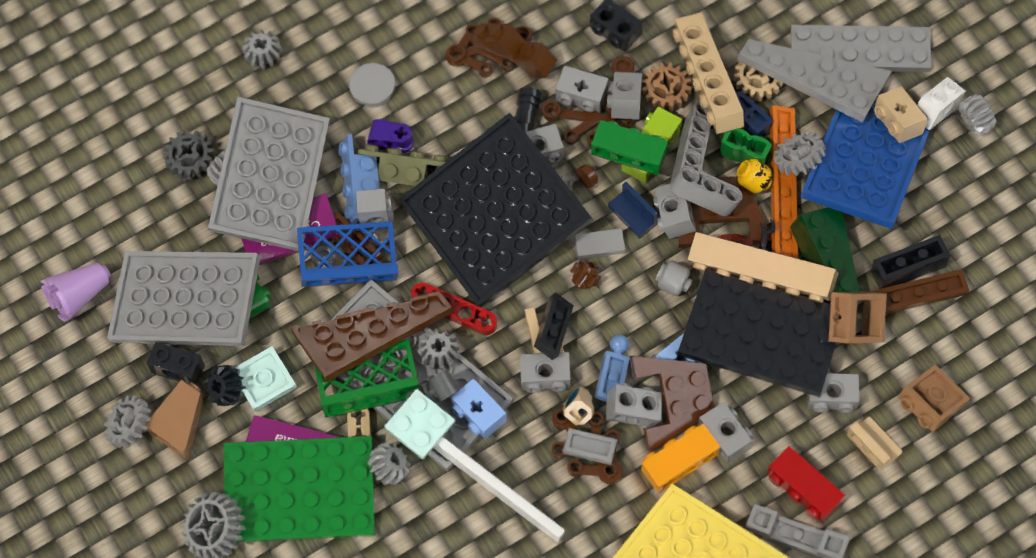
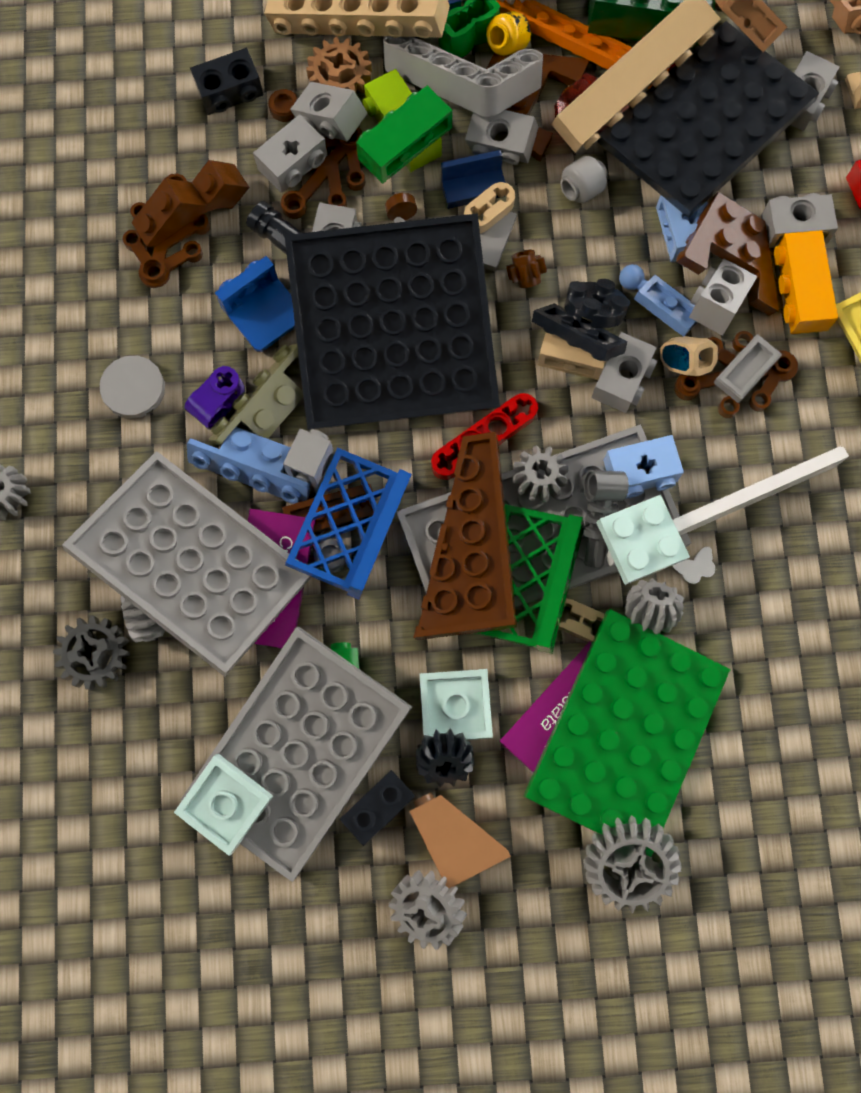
camera: 65 degrees left, 10 degrees up
lavender cone [41,263,111,322] -> none
black piece [759,219,775,251] -> none
none -> light aqua plate [174,754,273,856]
none -> blue bracket [215,256,295,352]
none -> tan beam [464,182,515,234]
none -> black plate [564,279,630,328]
none -> white sticker [672,547,715,584]

